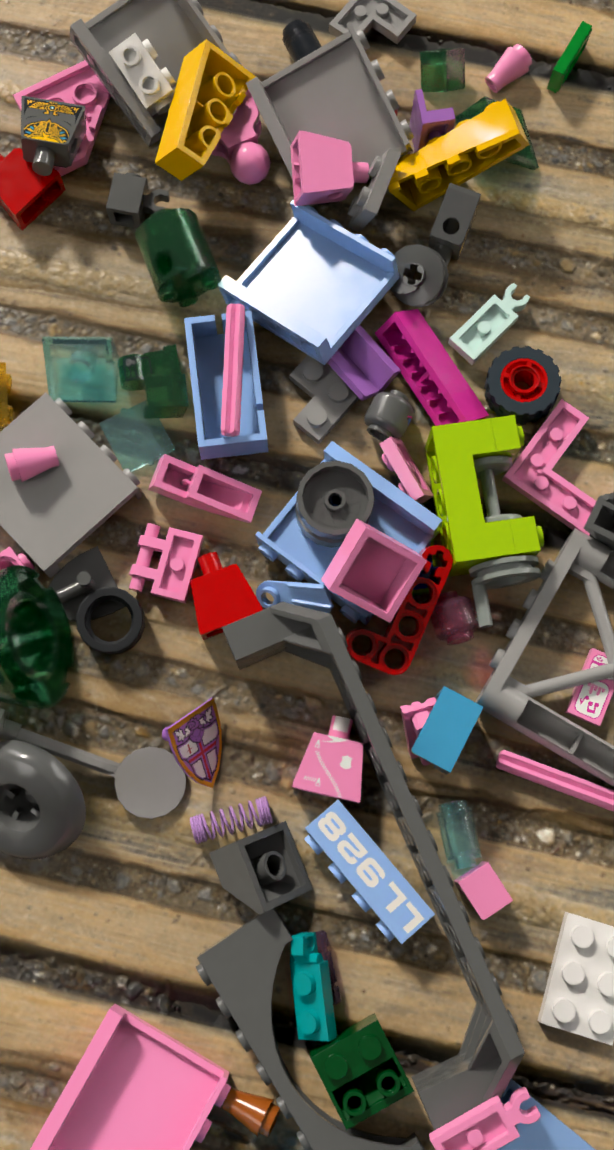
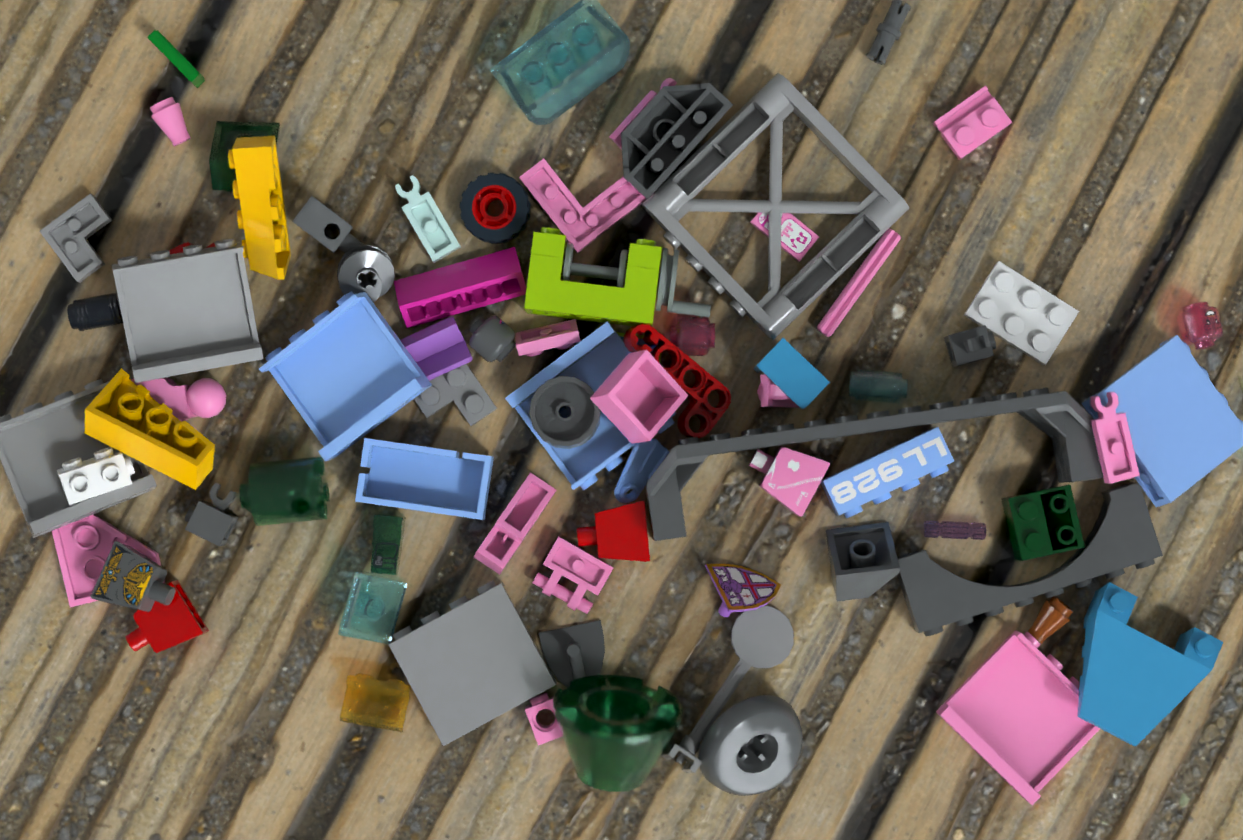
camera: 75 degrees left, 10 degrees up
bright pink cone [4,446,59,482] -> none
black tyre [76,587,145,655] -> none
clear light blue piece [99,399,175,472] -> none
clear green panel [143,374,189,419] -> none
lavender piece [190,796,273,844] -> none
bright pink axle [221,303,245,437] -> none
bright pink torso [290,130,369,206] -> none
teal hinge [290,932,337,1041] -> none
light grey plate [347,148,401,232] -> none
medium lavender panel [409,89,455,152] -> none
clear green panel [420,48,465,92] -> none
bright pink panel [453,861,513,920] -> none
none -> dark grey brick [944,325,996,368]

